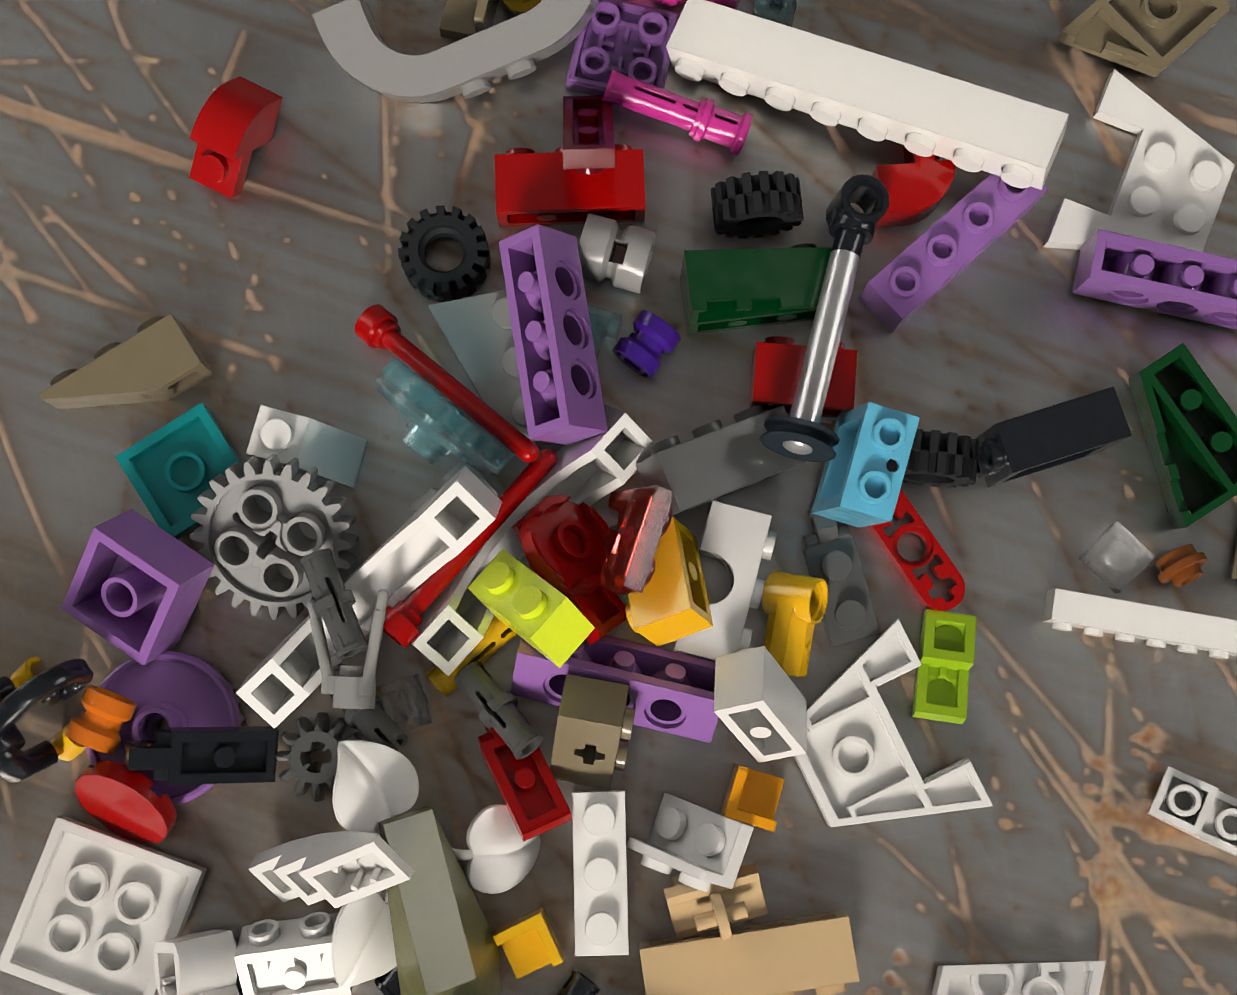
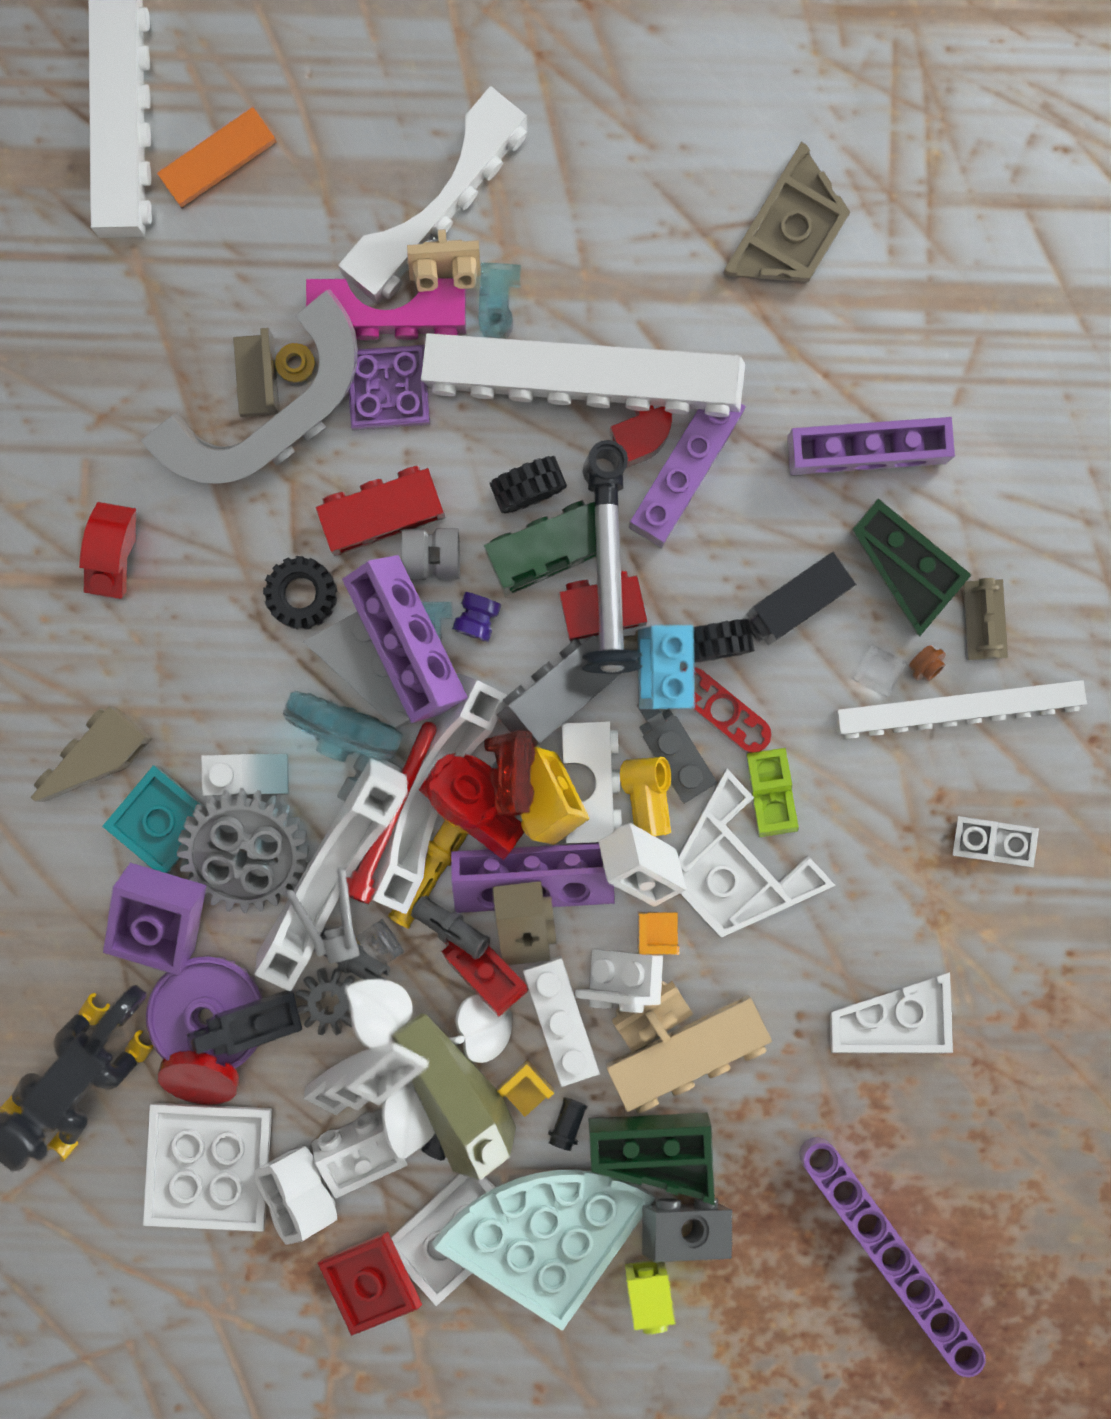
camera: 15 degrees left, 5 degrees up
orange wheel [65,685,138,754] -> none
dark grey pin [299,548,368,659] -> none
red piece [355,304,539,463] -> none
neon yellow brick [468,549,595,668] -> none
dark red plate [563,95,615,174] -> none
dark pink pin [602,69,753,156] -> none
white wing [1043,69,1235,252] -> none

